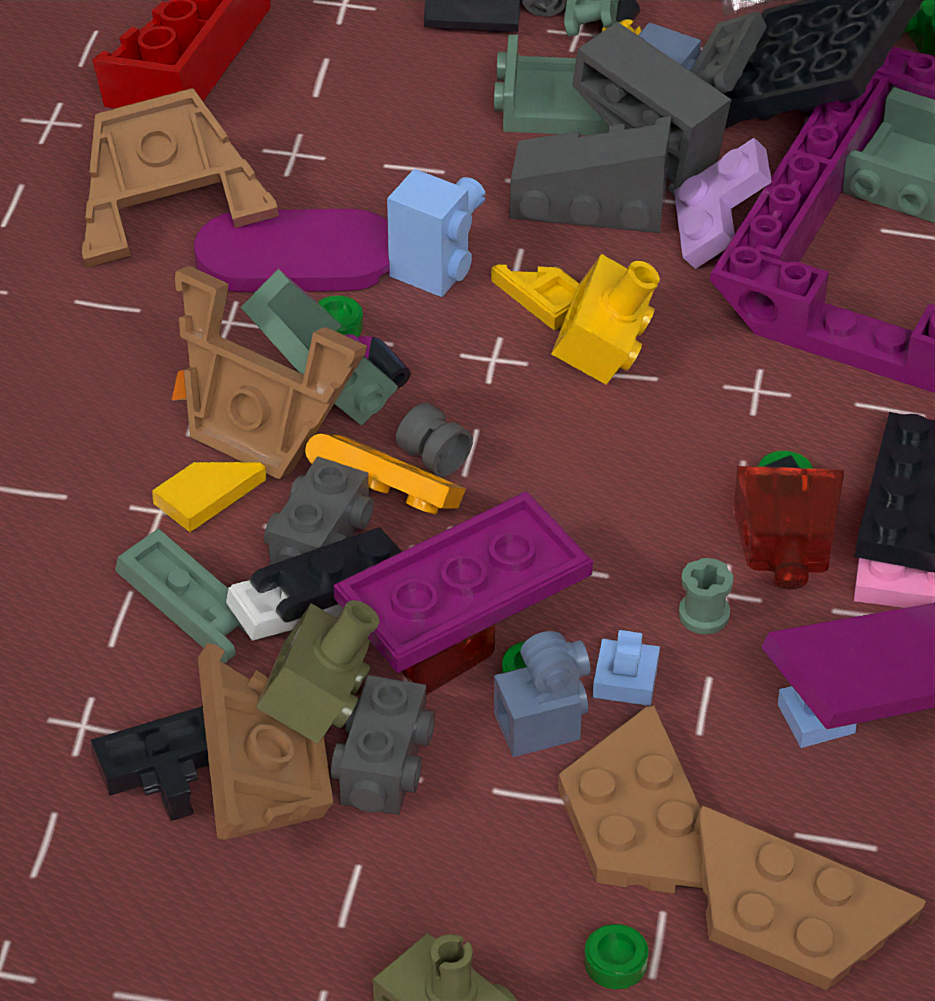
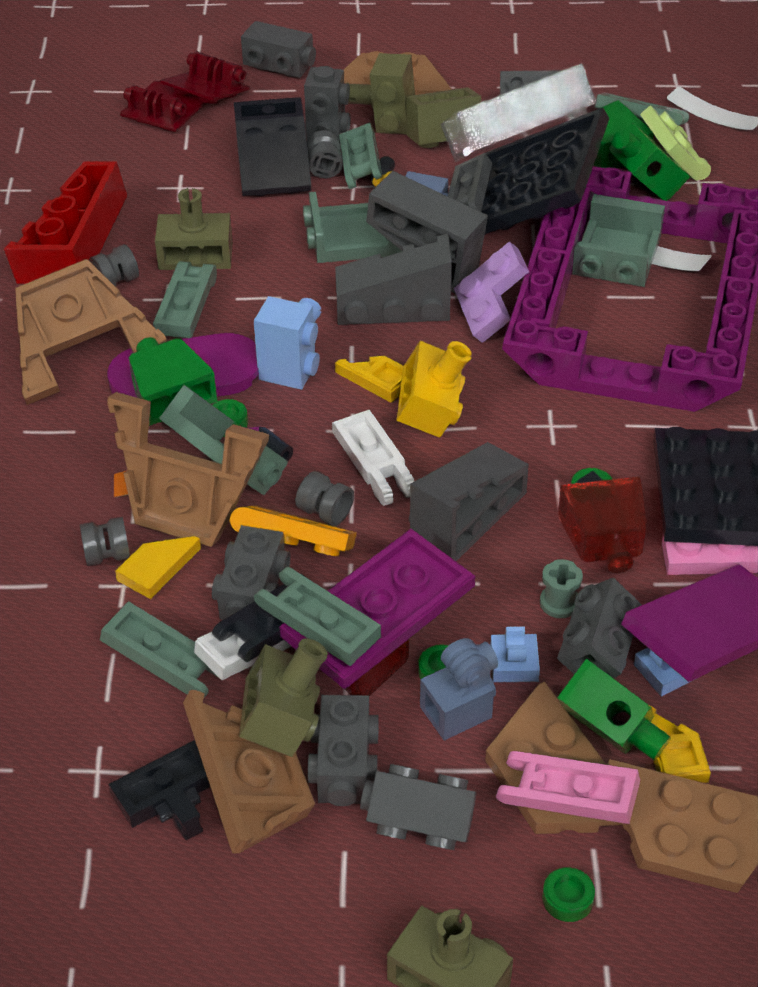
camera: 10 degrees left, 0 degrees up
none -> dark grey wheel [80,516,130,566]
none -> dark grey wheel [89,244,139,287]
none -> green torso [128,337,217,426]
none -> sand green plate [153,261,217,338]
none -> olive brick [155,188,233,270]
none -> sand green hinge [254,567,381,666]
none -> white hinge [332,410,415,506]
none -> dark grey brick [360,764,477,850]
none -> dark grey wedge [409,442,529,561]
none -> bright pink hinge [496,751,640,824]
none -> dark grey brick [557,578,642,679]
none -> green torso [557,659,671,761]
none -> yellow tile [649,705,711,783]

